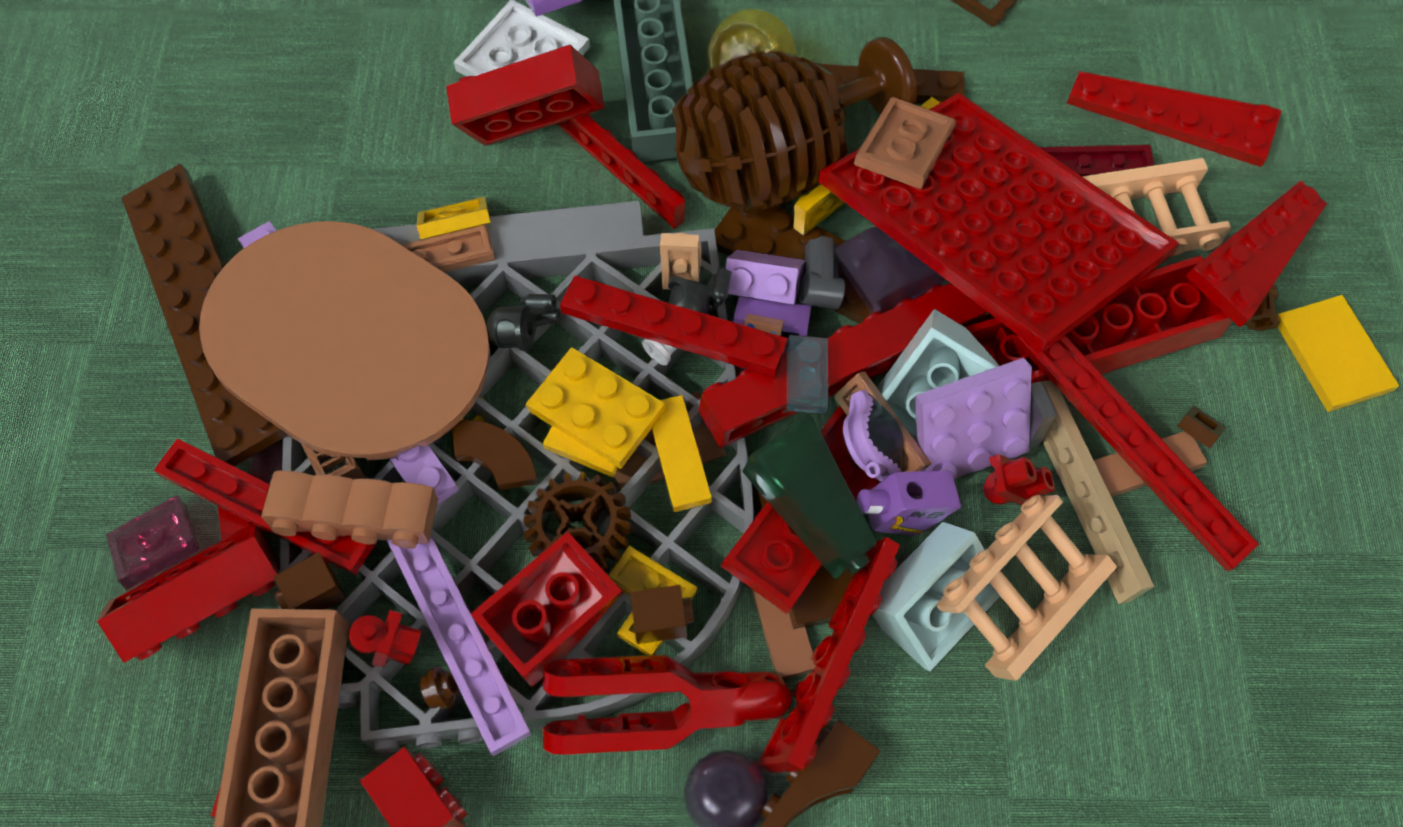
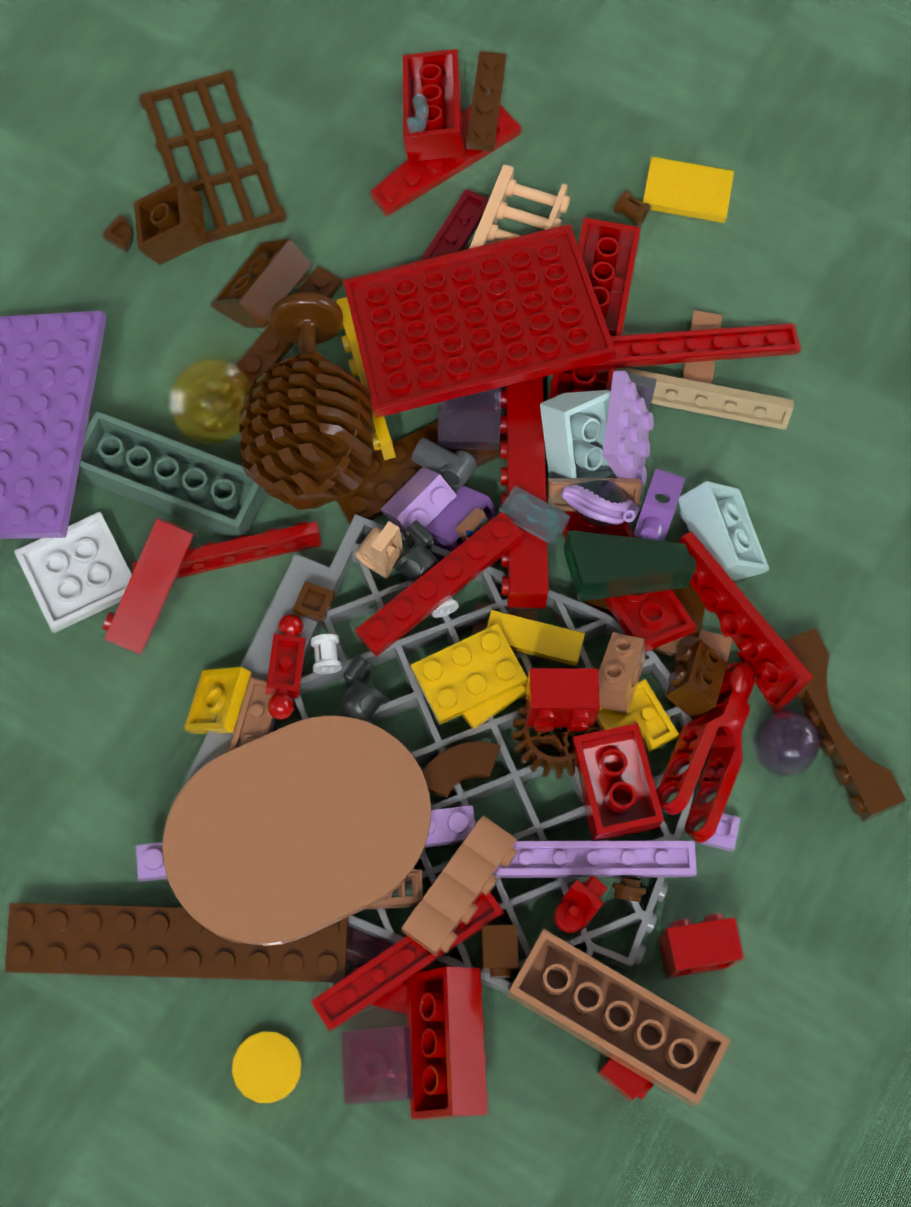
camera: 65 degrees left, 5 degrees up
reddish brown brick [630,585,694,644] -> none
nougat tile [854,97,956,189] -> none
light nougat fence [936,495,1117,681] -> none
red hips [984,454,1055,506] -> none
reddish brown tile [1177,405,1226,448] -> none
red wing [1186,180,1327,328] -> none
none -> reddish brown slope [210,239,312,329]
none -> yellow tile [232,1031,302,1103]
none -> red plate [265,614,306,720]
none -> reddish brown plate [293,581,335,624]
none -> white bush [310,634,342,674]
none -> red brick [402,49,464,162]
none -> clear light blue arm [407,94,429,133]
none -> reddish brown plate [466,51,507,152]
none -> red brick [525,668,600,732]
none -> nougat brick [599,632,645,714]
none -> reddish brown brick [665,640,727,720]
none -> lavender tile [700,813,740,852]

